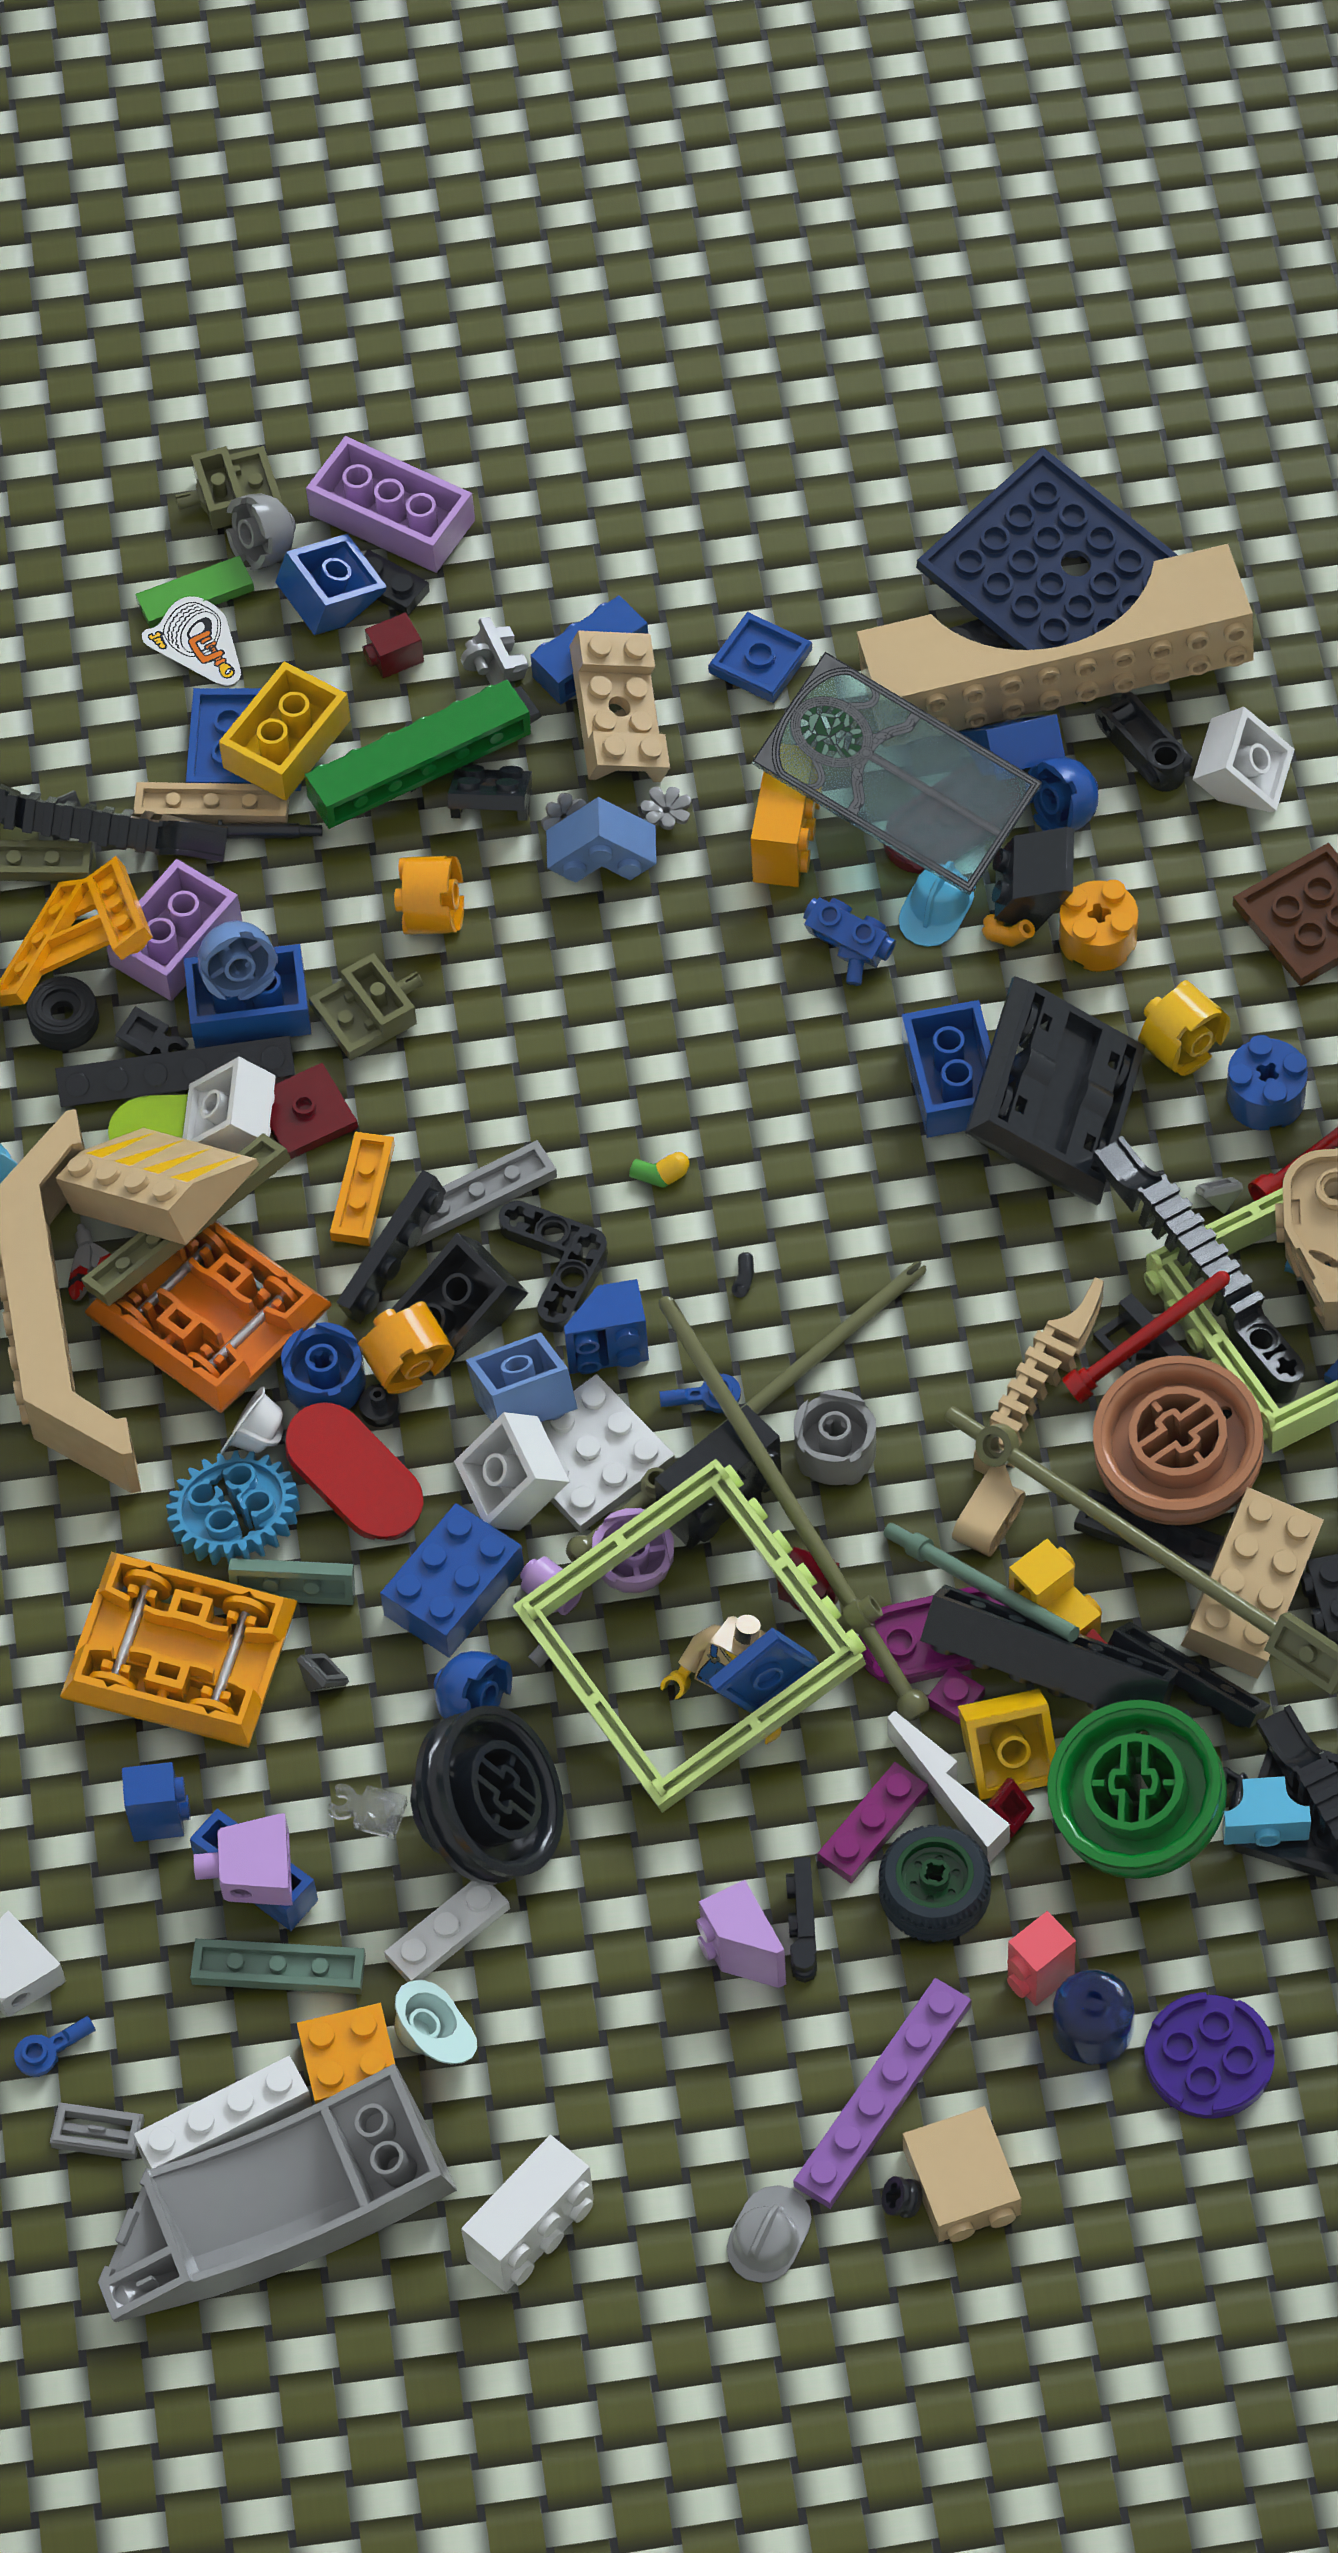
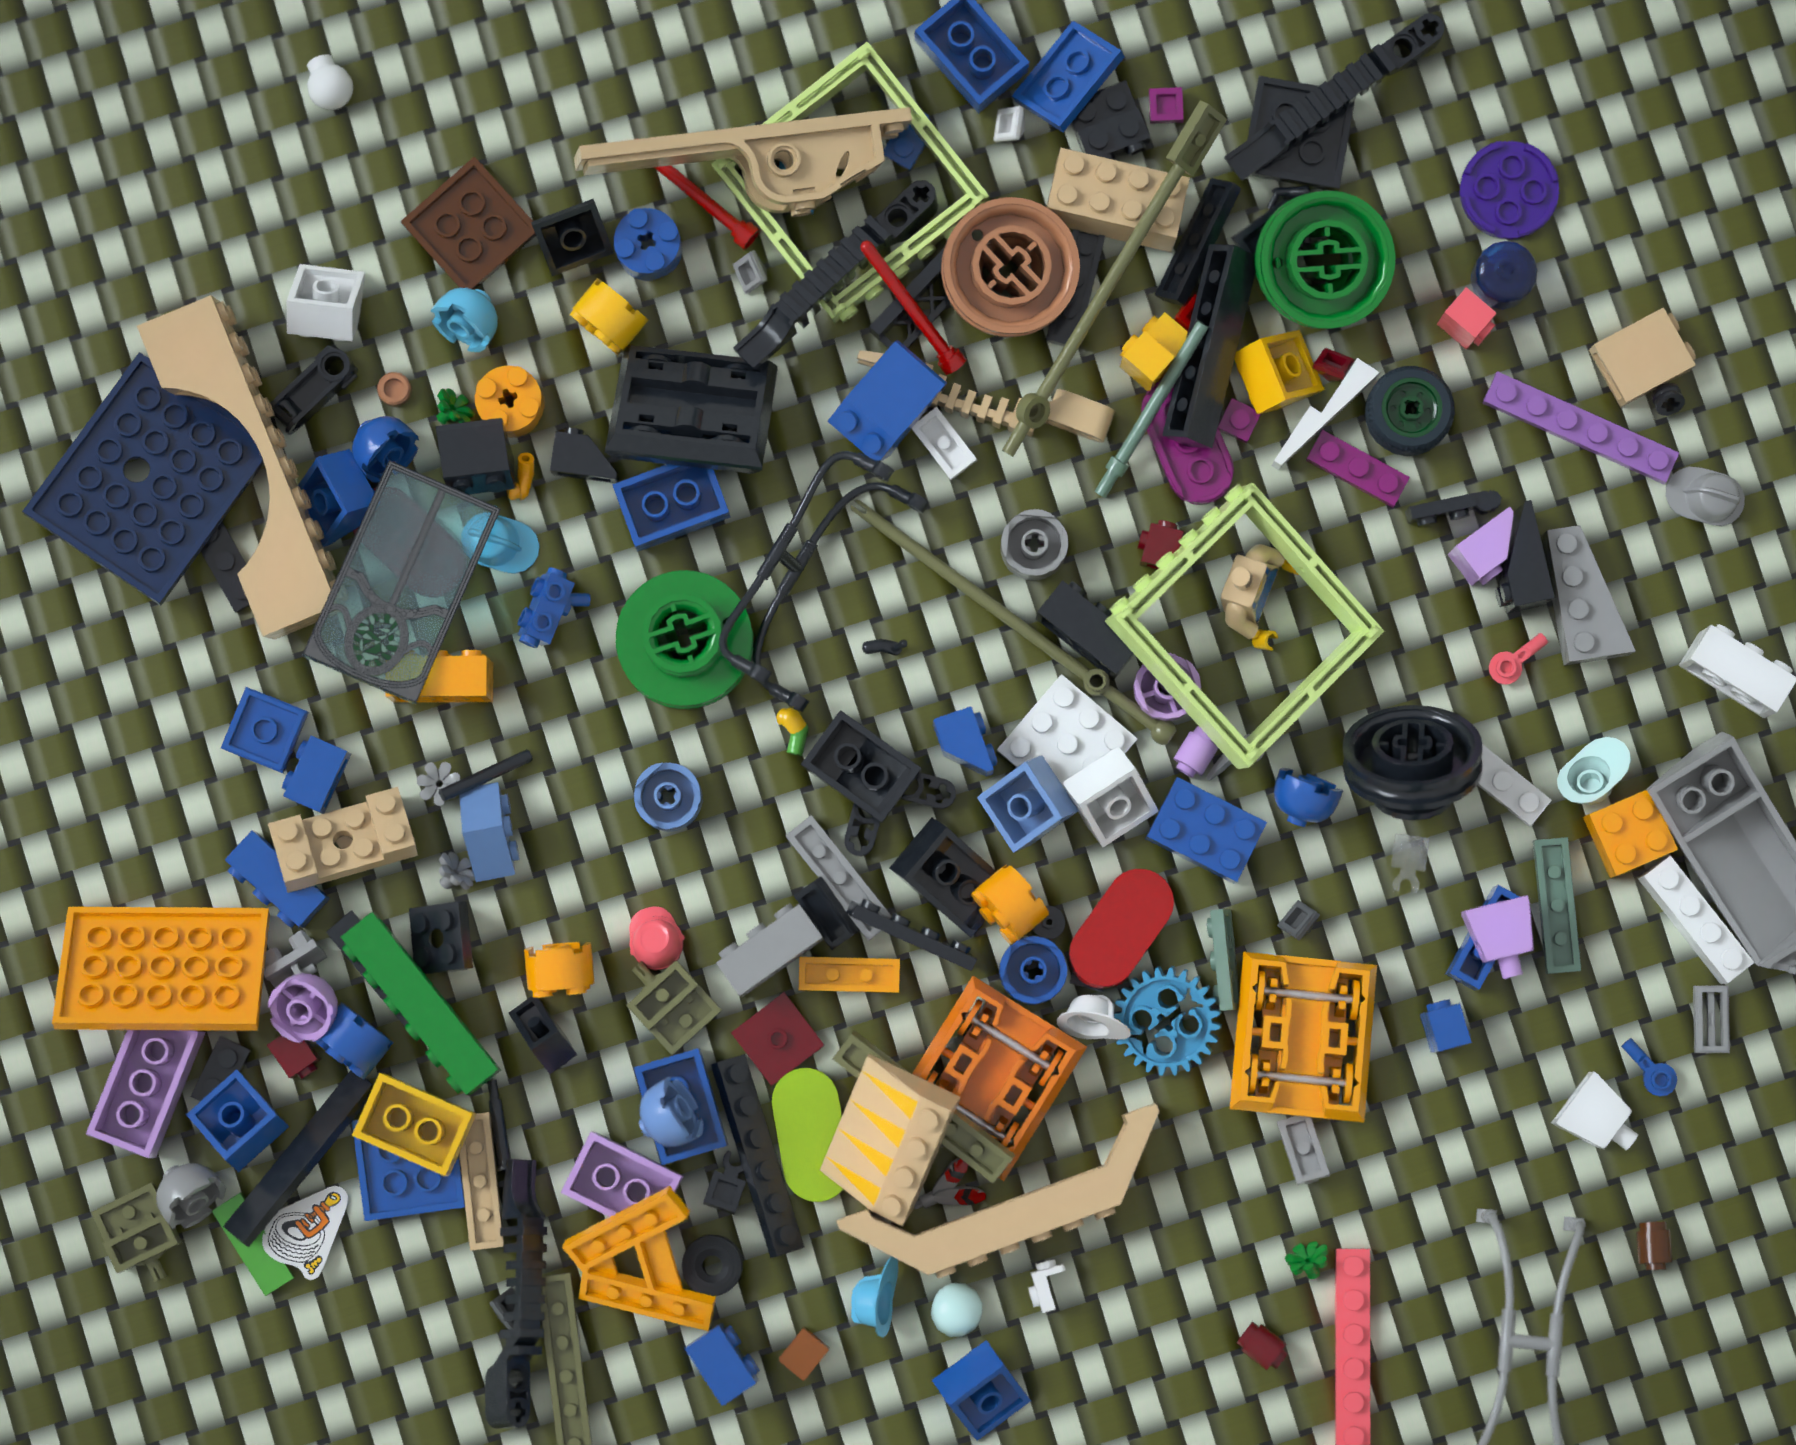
camera: 100 degrees left, 25 degrees up
white slope [183,1057,276,1154] -> none
olive bar [659,1296,930,1721] -> none
blue plate [659,1374,741,1413] -> none
blue plate [709,1628,820,1713] -> none
medium azure brick [1222,1776,1311,1847] -> none
none -> light orange plate [52,907,270,1031]
none -> black tile [223,1070,374,1248]
none -> lavender cylinder [268,973,338,1043]
none -> blue brick [282,735,351,814]
none -> blue brick [314,1002,393,1080]
none -> nougat tile [377,372,412,407]
none -> medium azure cylinder [431,288,498,352]
none -> green plant [436,388,475,425]
none -> black bar [439,749,533,802]
none -> black slope [509,995,577,1074]
none -> black slope [531,199,614,277]
none -> black slope [550,427,619,484]
none -> green wheel [616,570,753,709]
none -> coral hat [629,906,685,971]
none -> medium blue brick [634,762,703,832]
none -> light grey brick [716,903,824,998]
none -> black bar [719,451,930,713]
none -> black tile [794,876,859,950]
none -> black slope [801,710,922,823]
none -> blue slope [828,340,947,462]
none -> white plate [912,407,977,480]
none -> light grey plate [1277,1116,1330,1186]
none -> coral plate [1489,633,1549,685]
none -> black slope [1495,500,1555,614]
none -> light grey wedge [1541,525,1636,666]

